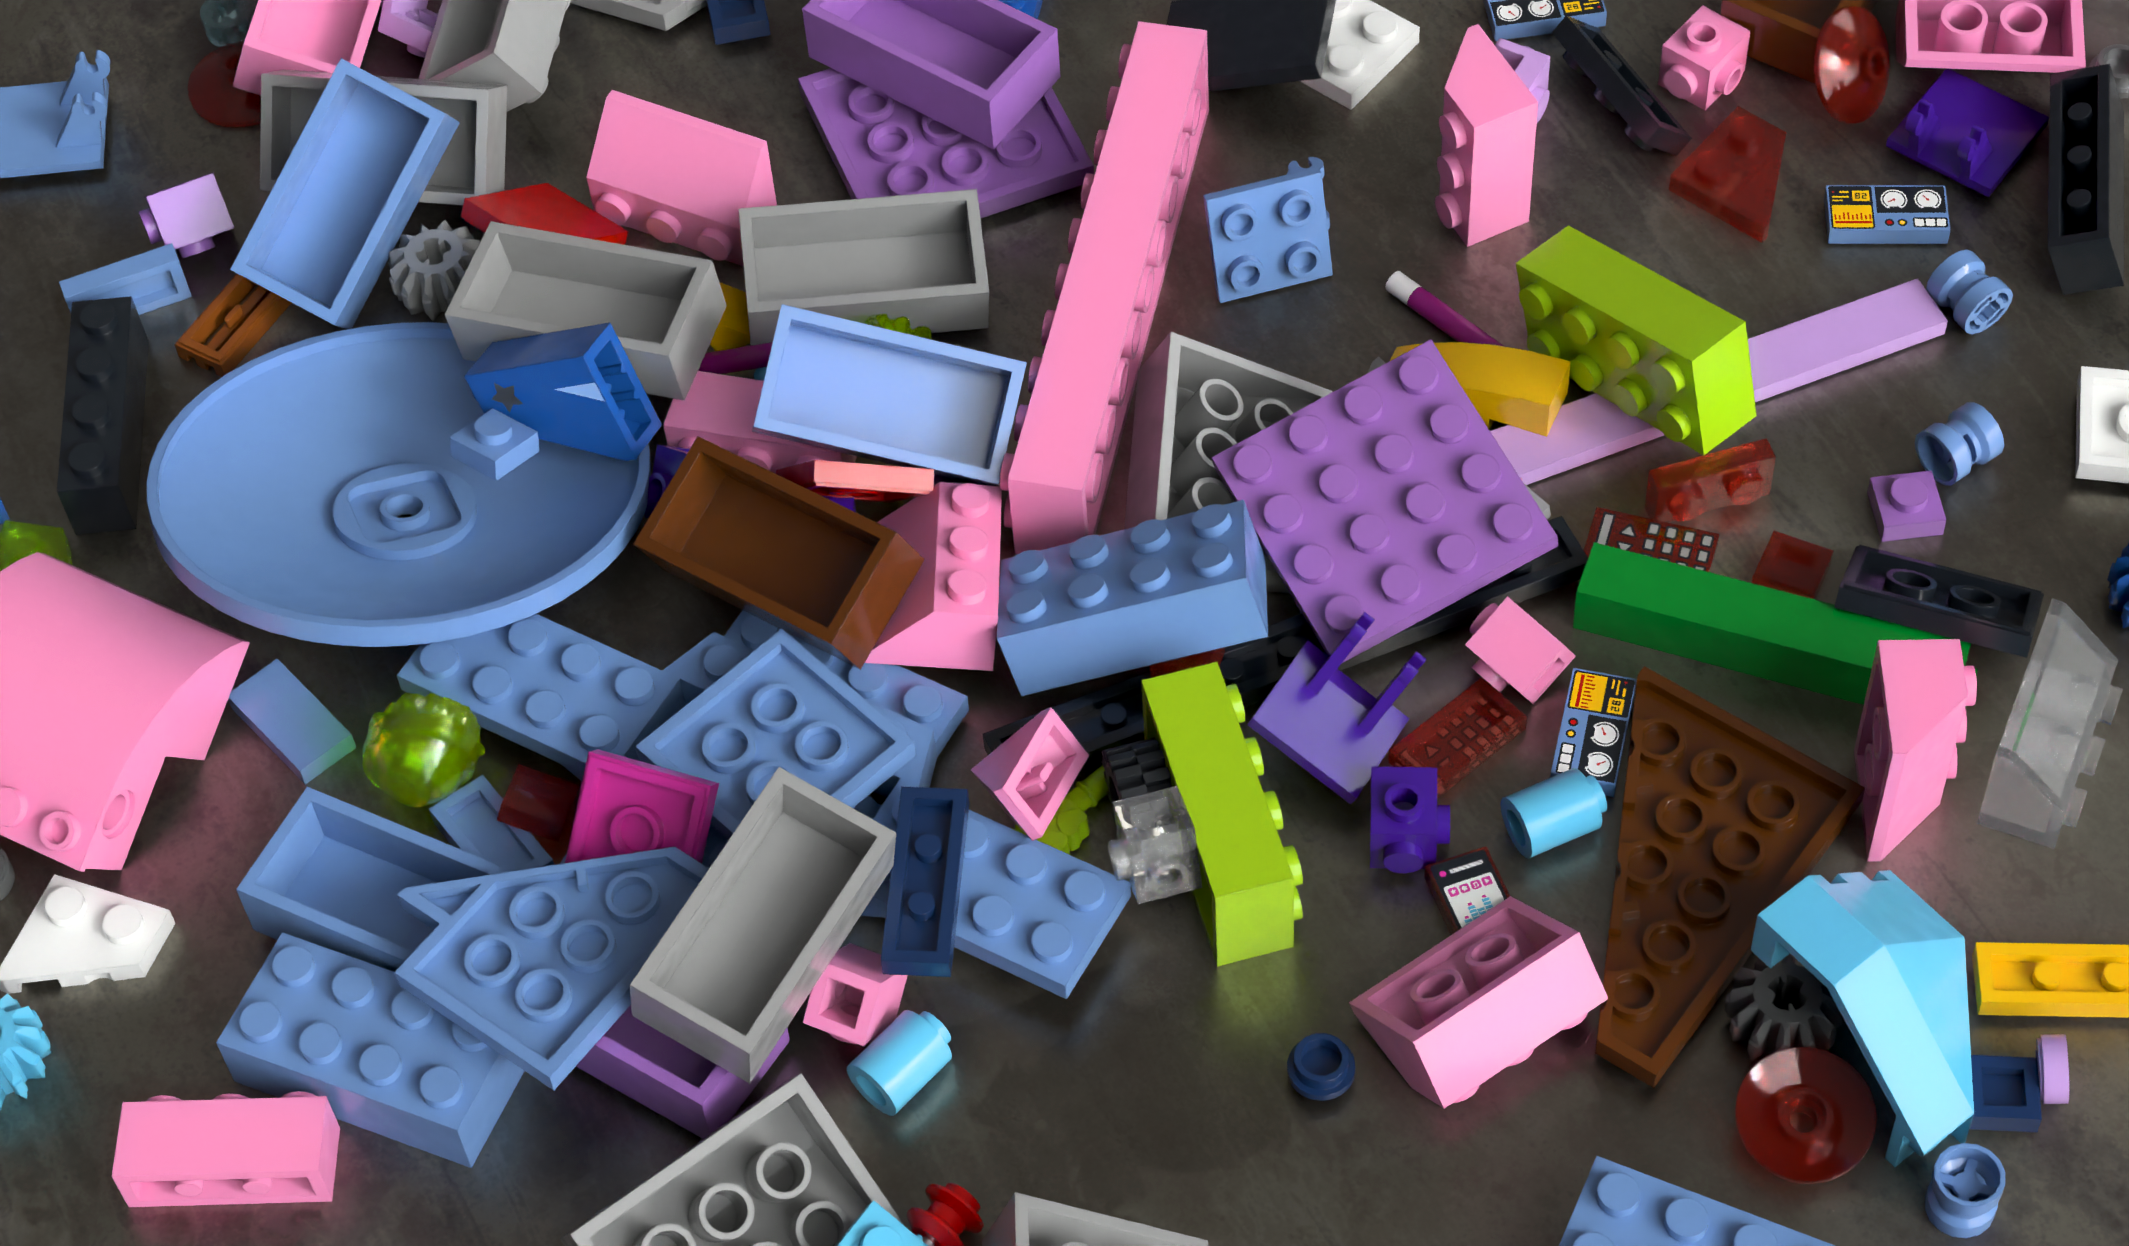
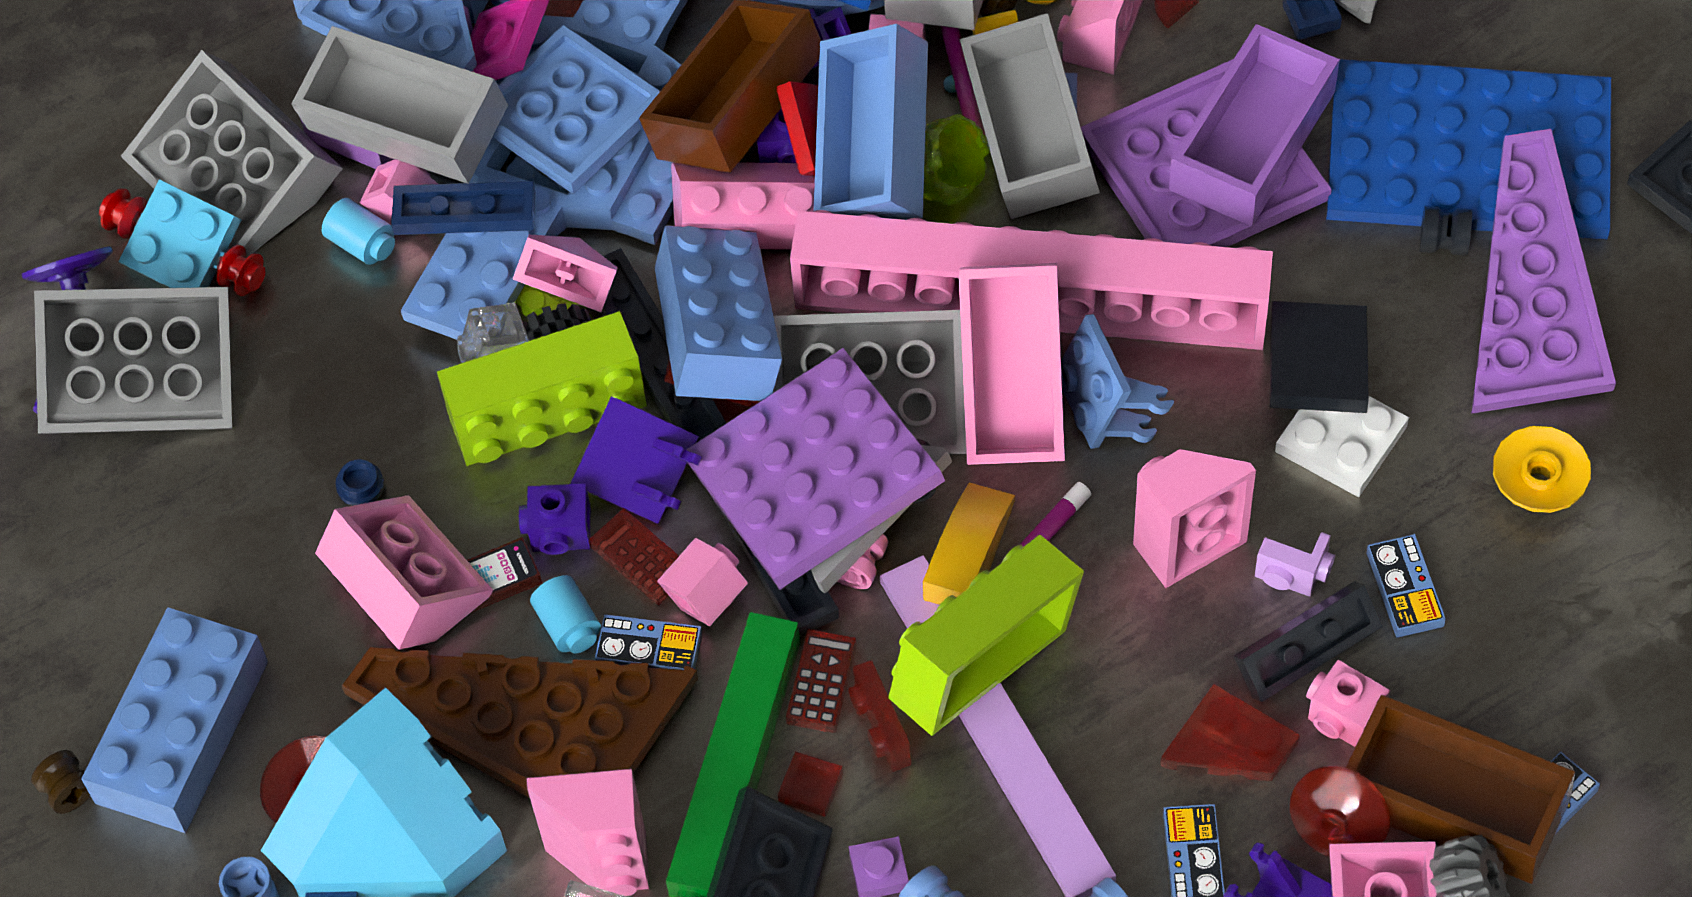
camera: 85 degrees right, 5 degrees up
none -> bright pink piece [959,263,1065,465]

